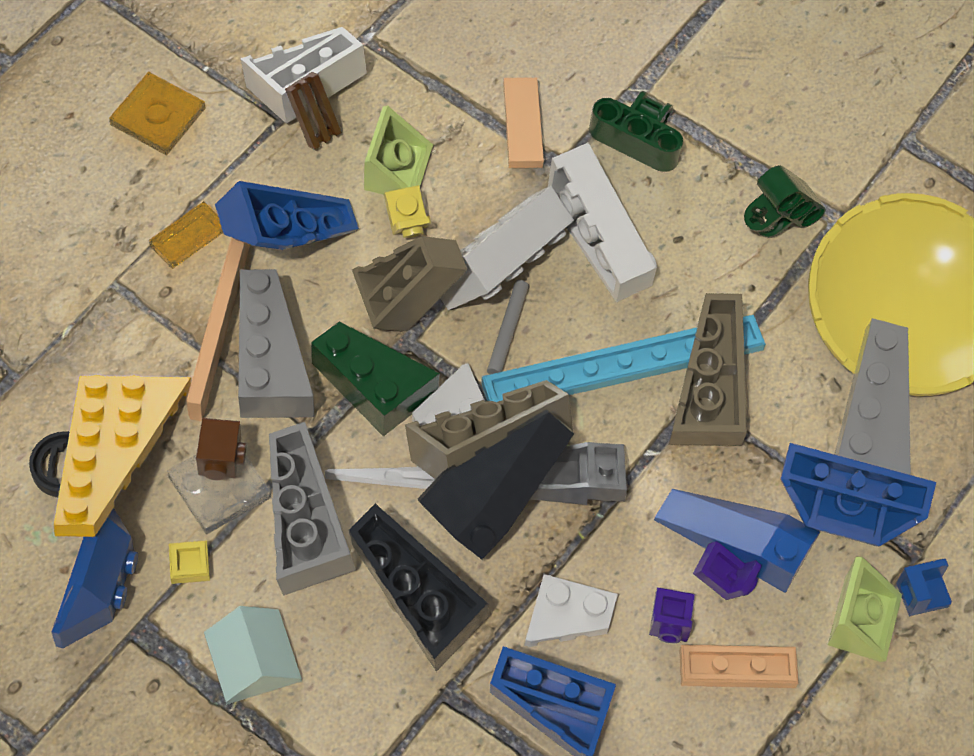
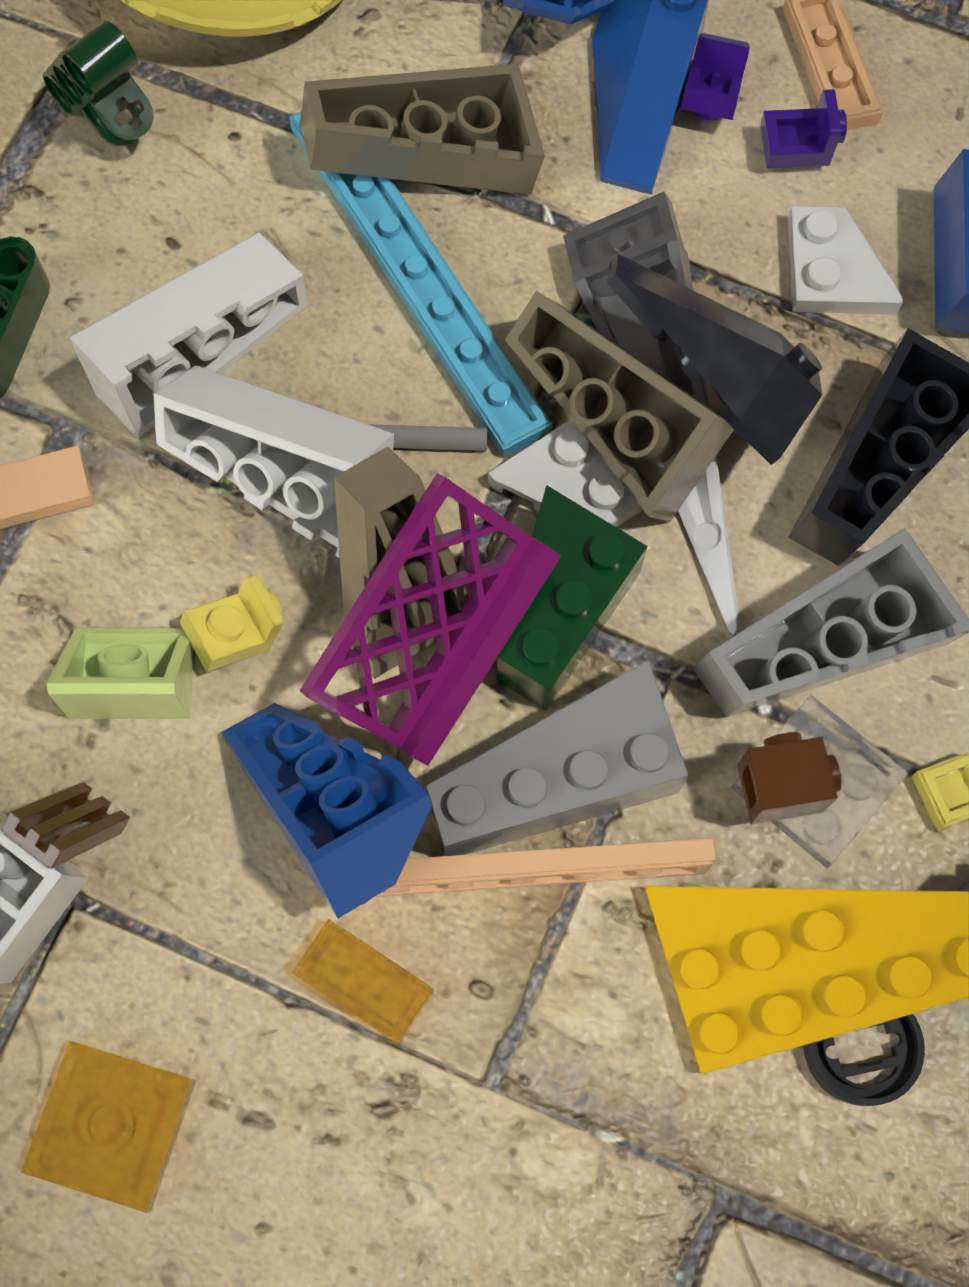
camera: 100 degrees left, 10 degrees up
none -> magenta fence [299,473,561,766]

